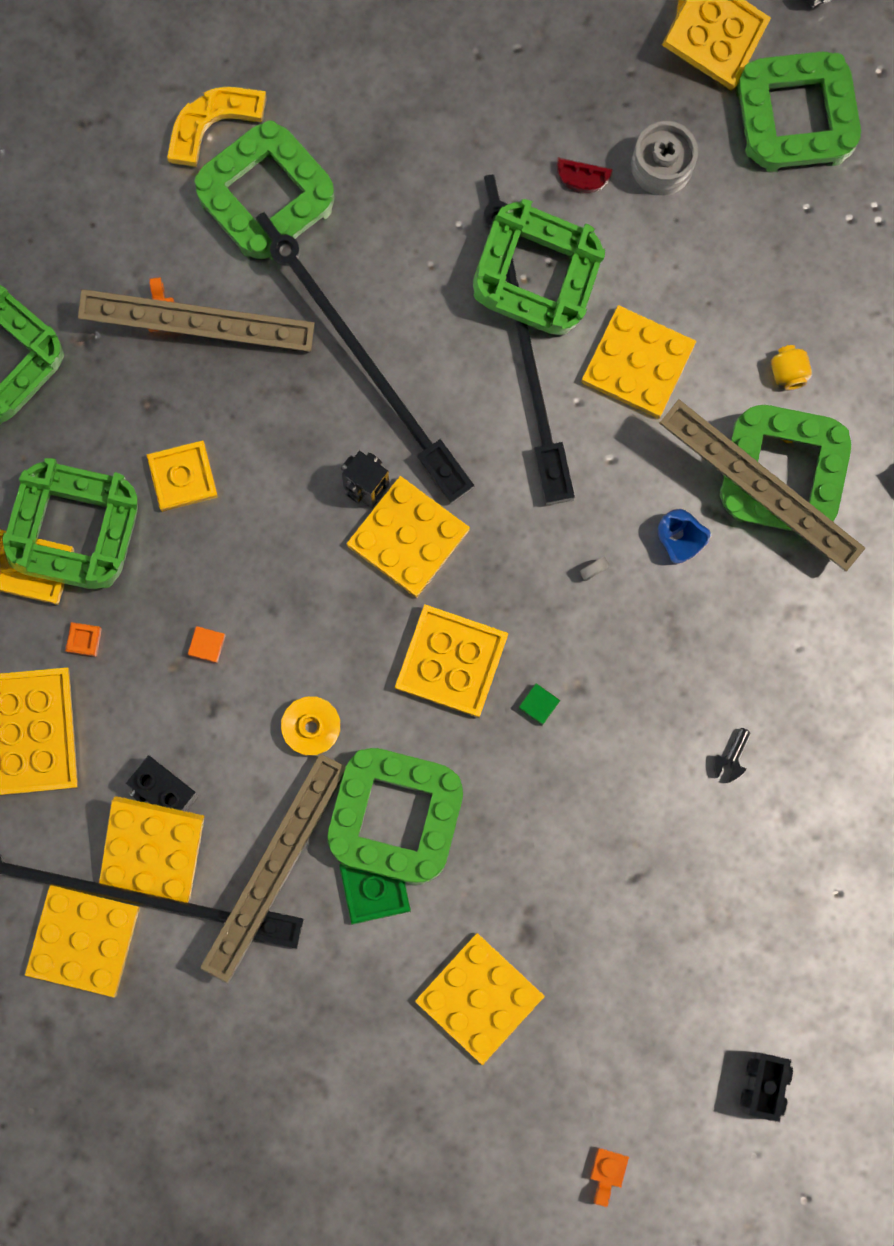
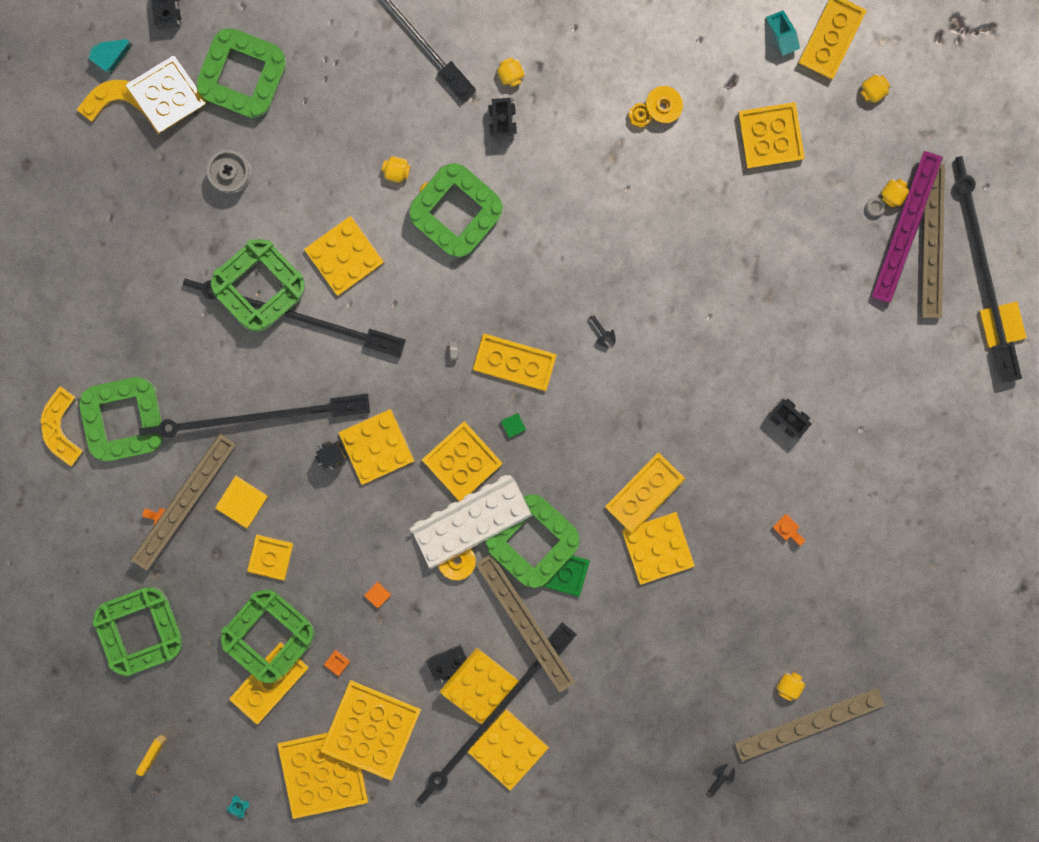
camera: 55 degrees left, 10 degrees up
dark red tile [557,157,613,194] -> none
blue hair [658,509,711,564] -> none
dark tan plate [659,399,865,571] -> none
none -> yellow tile [215,476,268,528]
none -> white bracket [410,475,532,569]
none -> yellow tile [473,333,557,391]
none -> yellow tile [605,452,686,534]

